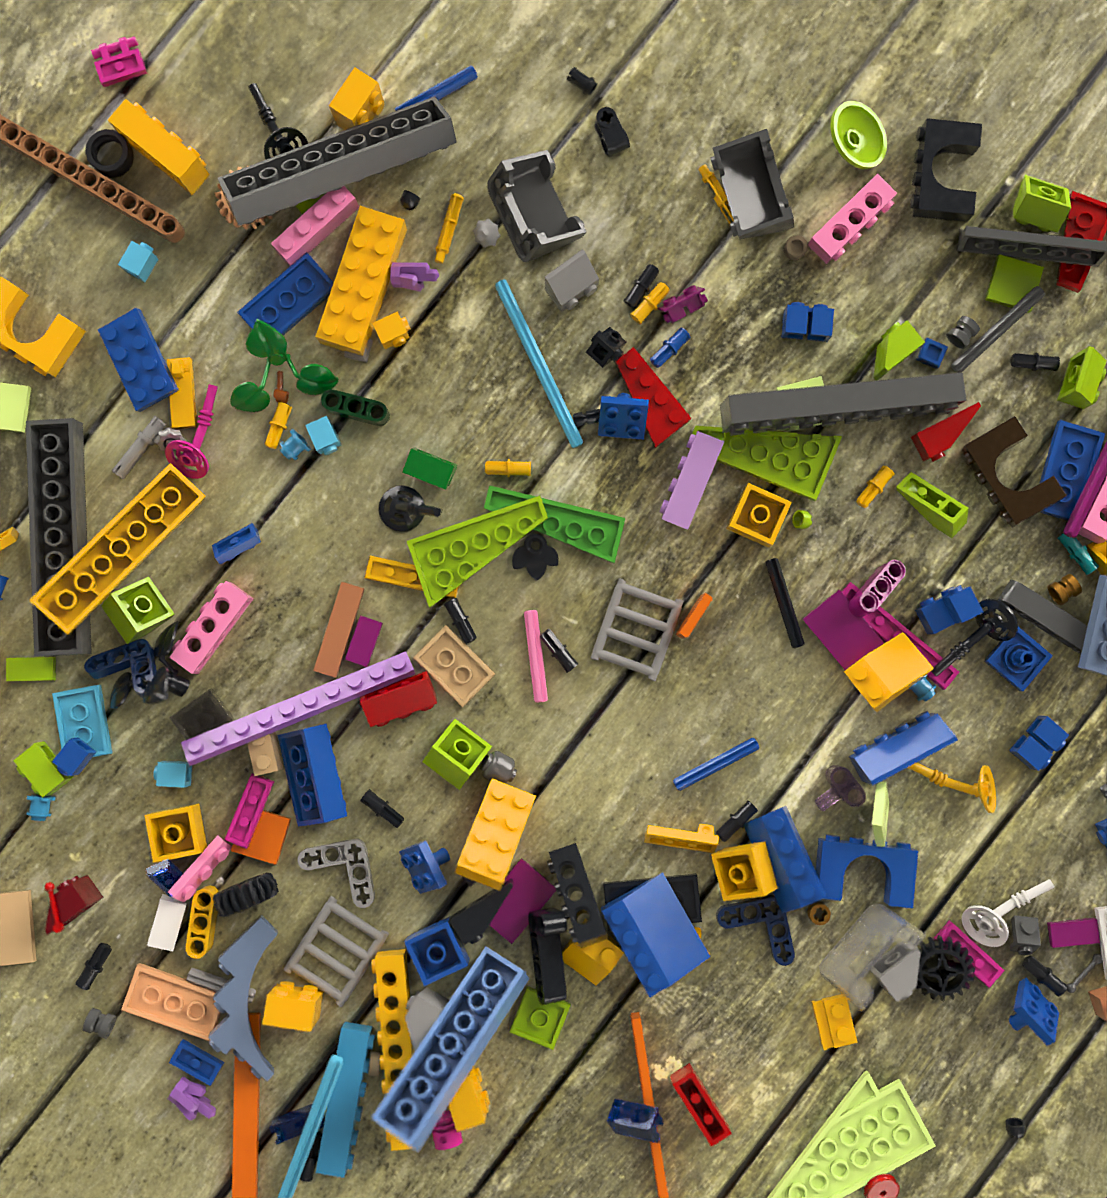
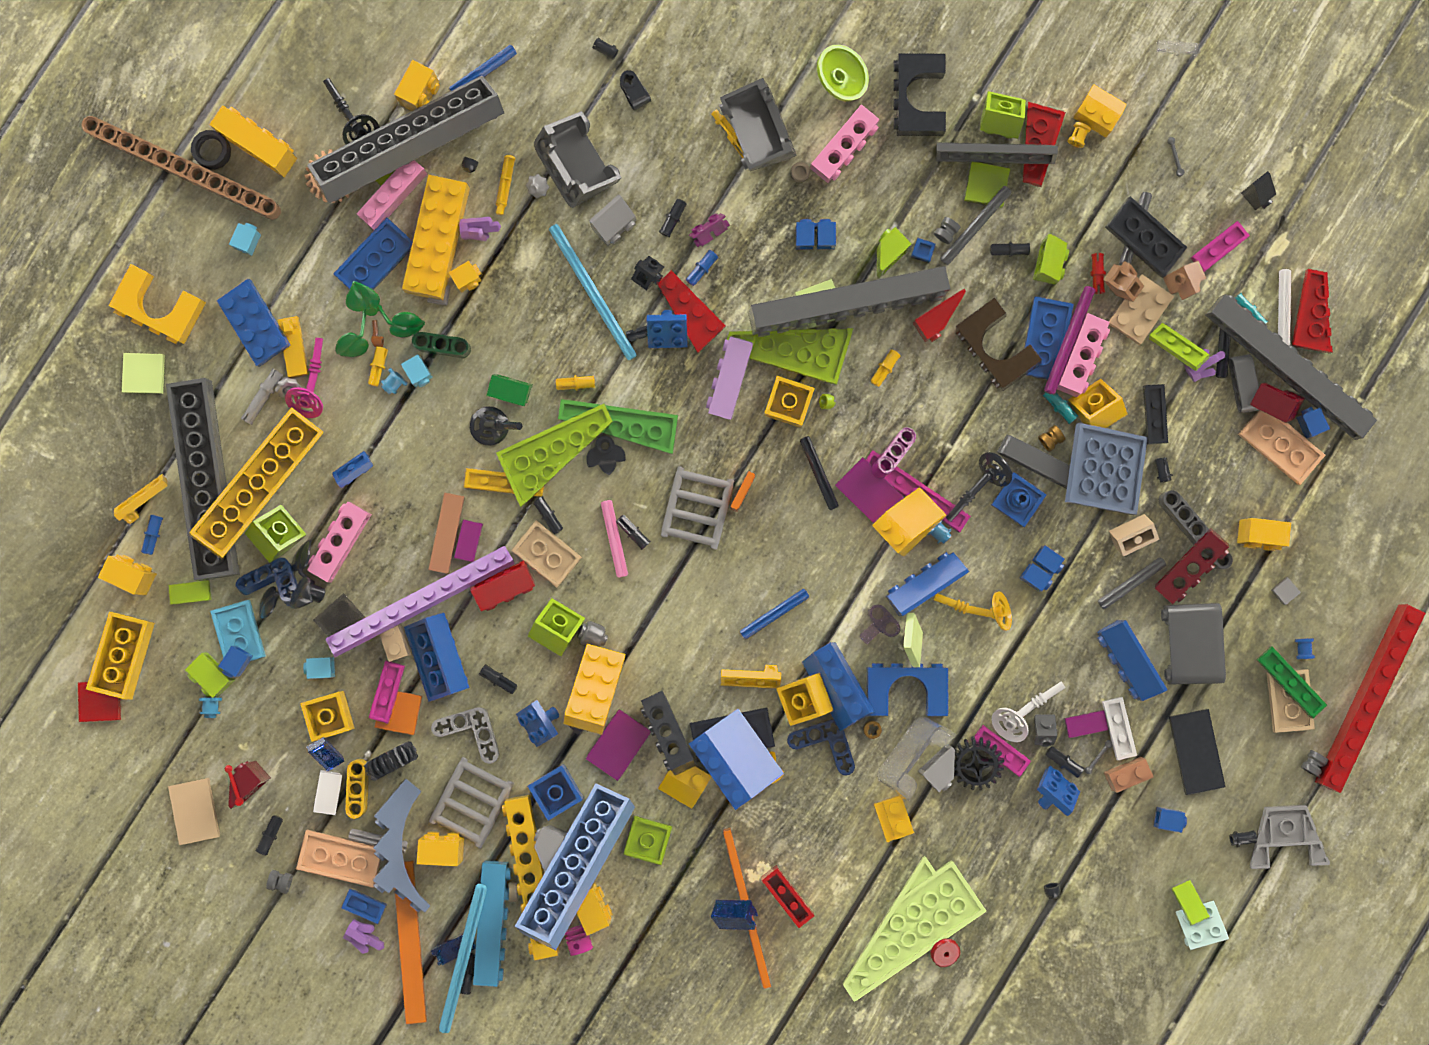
camera: 10 degrees left, 0 degrees up
dark pink plate [91,36,147,87] -> none
bright pink plate [168,835,232,903] -> none
black slope [449,879,514,945] -> none
black beam [528,907,568,1005] -> none
yellow axle [630,282,670,325] -> none
black axle [716,800,758,842] -> none
lime slope [896,472,969,538] -> none
blue brick [915,585,983,635] -> none

